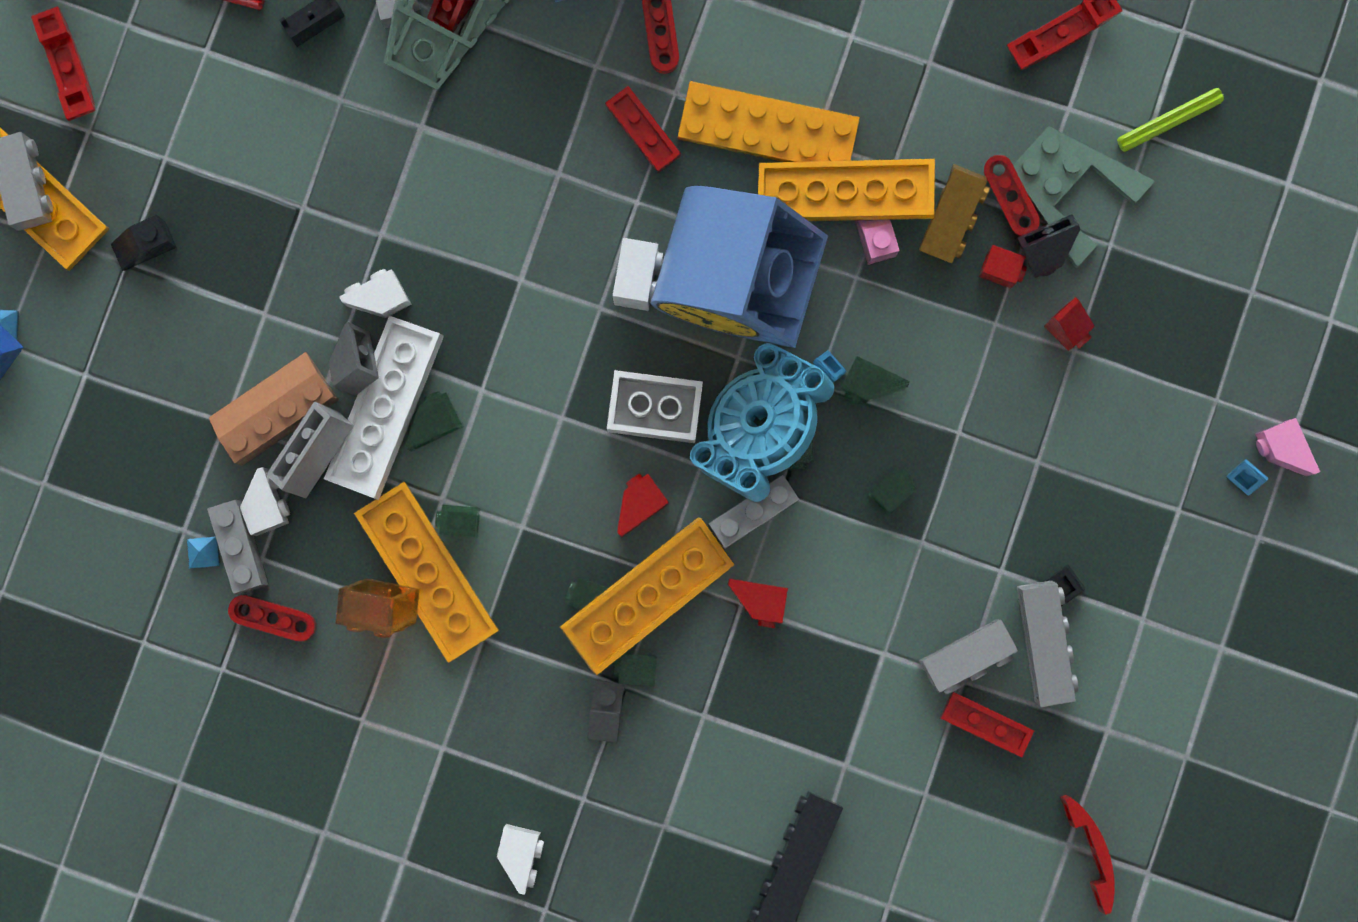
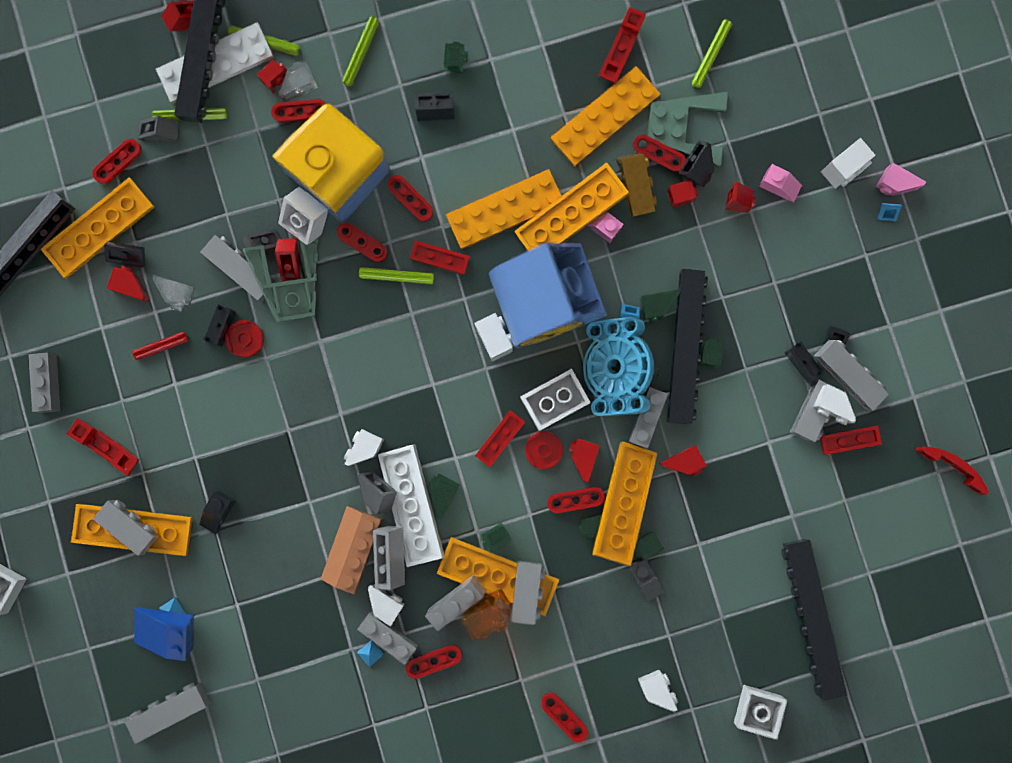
camera: 30 degrees left, 0 degrees up
none -> red tile [225,320,264,358]
none -> red plate [336,223,388,263]
none -> lime axle [359,267,434,284]
none -> light grey brick [425,575,486,631]
none -> red plate [475,410,525,467]
none -> light grey brick [511,561,545,625]
none -> red tile [525,431,563,469]
none -> red plate [541,692,588,743]
none -> red plate [547,487,605,513]
none -> light orange plate [550,66,660,167]
none -> black brick [667,269,708,424]
none -> bright pink slope [759,164,802,203]
none -> black hinge [784,341,824,383]
none -> white slope [813,384,856,425]
none -> white brick [821,138,875,189]

